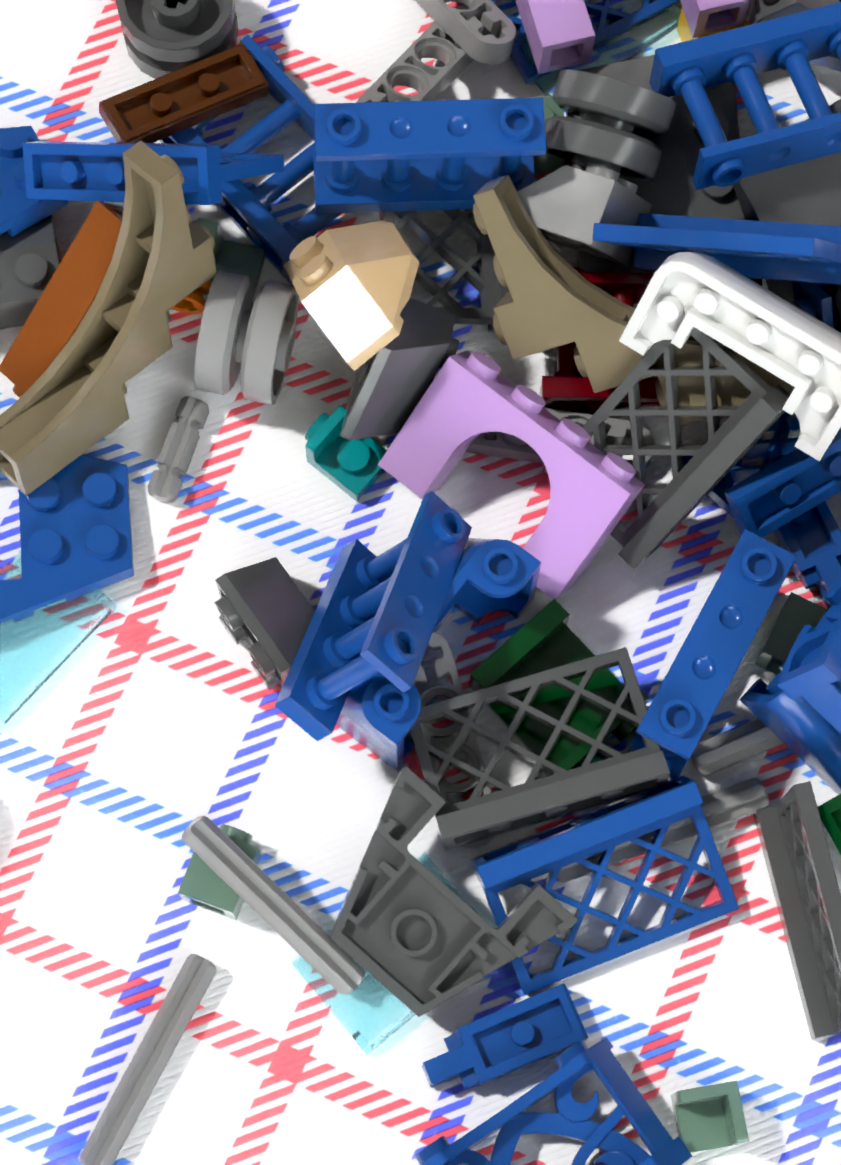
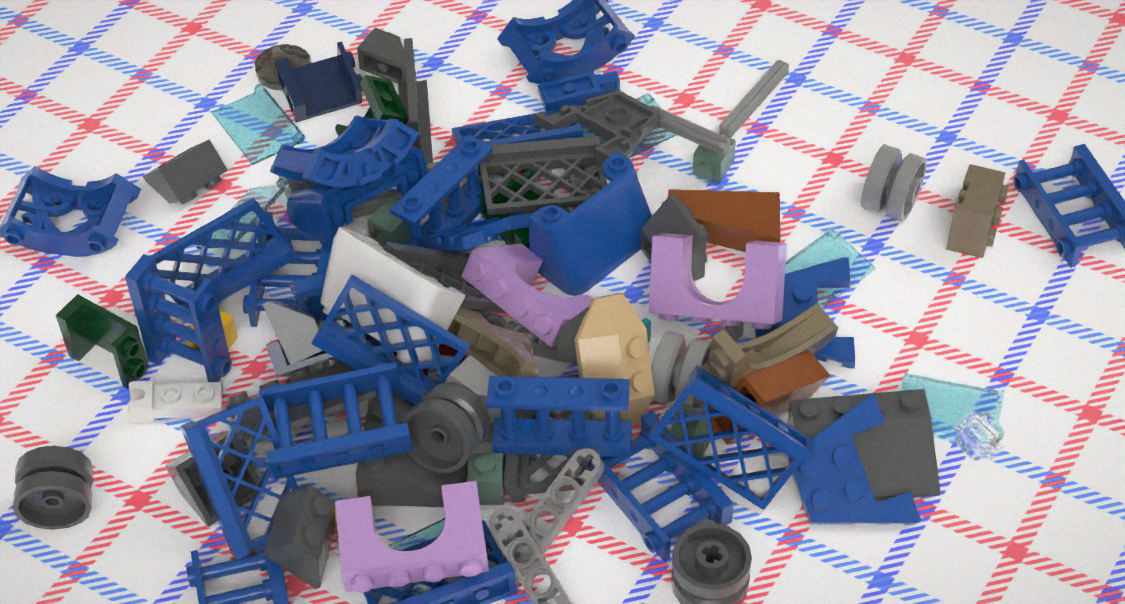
camera: 170 degrees left, 25 degrees down
reddish brown tile [99,43,269,143] -> none
blue fence [275,491,472,741] -> none
sand green panel [670,1080,749,1153] -> none
none -> blue wing [420,212,535,252]
none -> lavender arch [649,233,787,329]
none -> dark orange slope [662,189,781,252]

